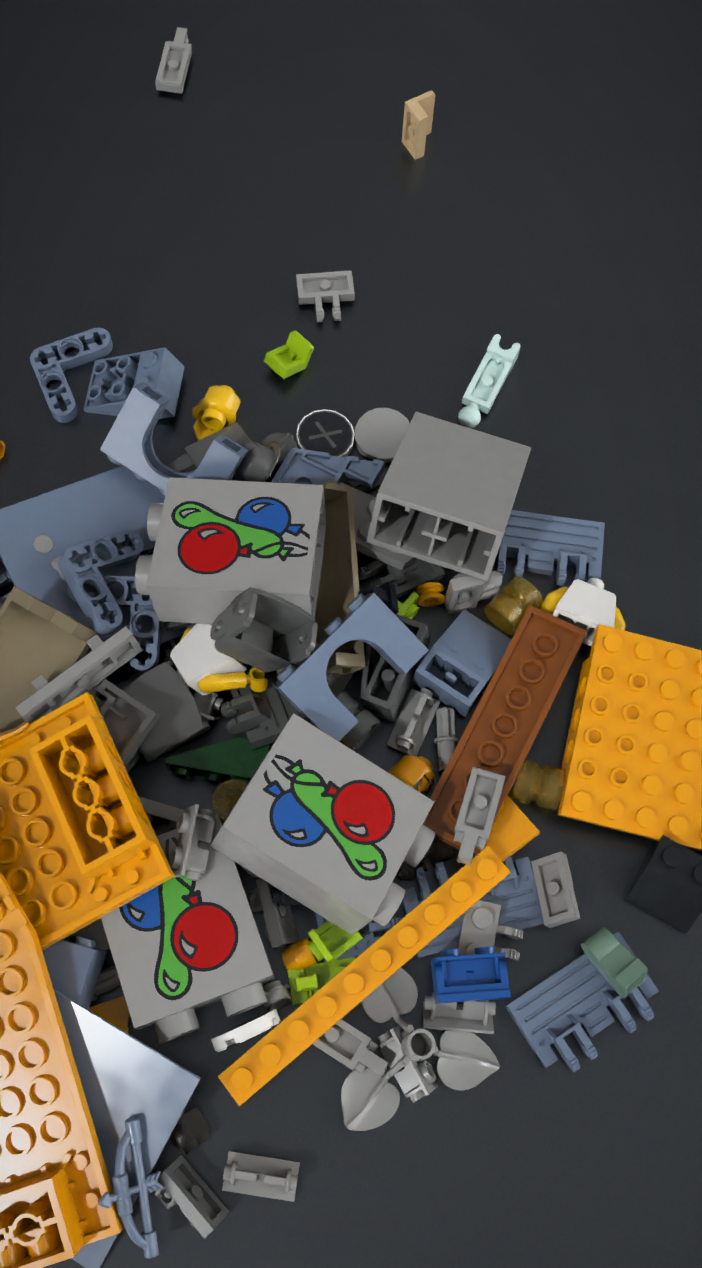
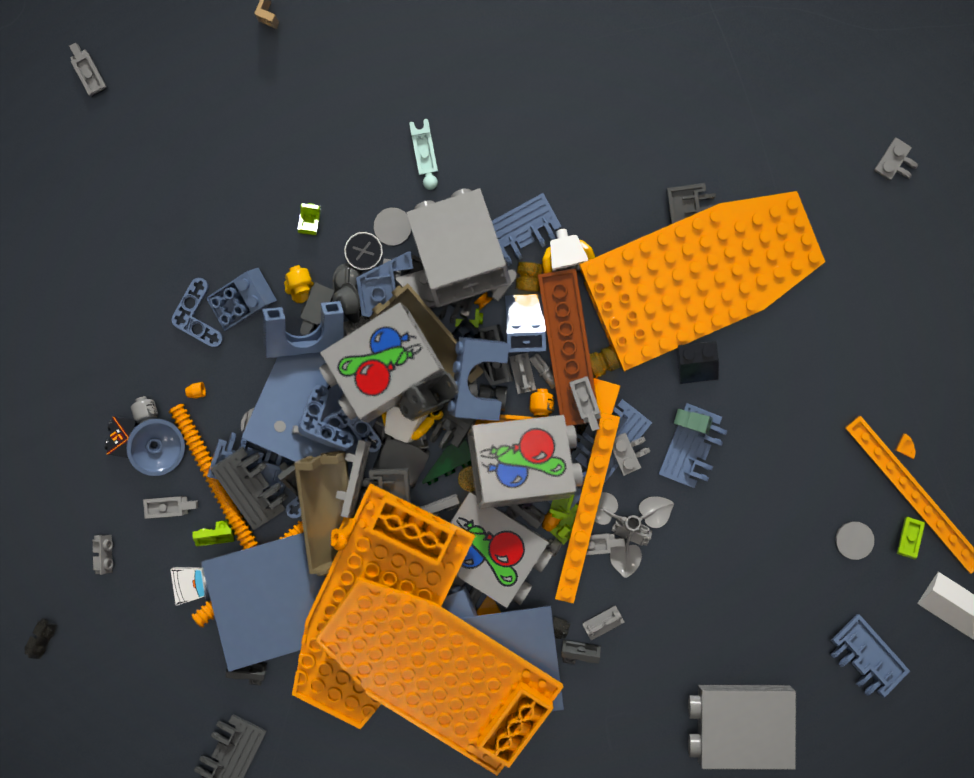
camera: 30 degrees left, 20 degrees up
sand blue piece [98,1117,163,1258] -> none
light grey hinge [169,804,216,881] -> none
white tile [211,1009,281,1052] -> none
light grey hinge [296,270,355,322] -> none
light grey hinge [423,992,496,1034] -> none
blue hinge [431,947,511,1004] -> none
light grey hinge [531,851,580,928] -> none

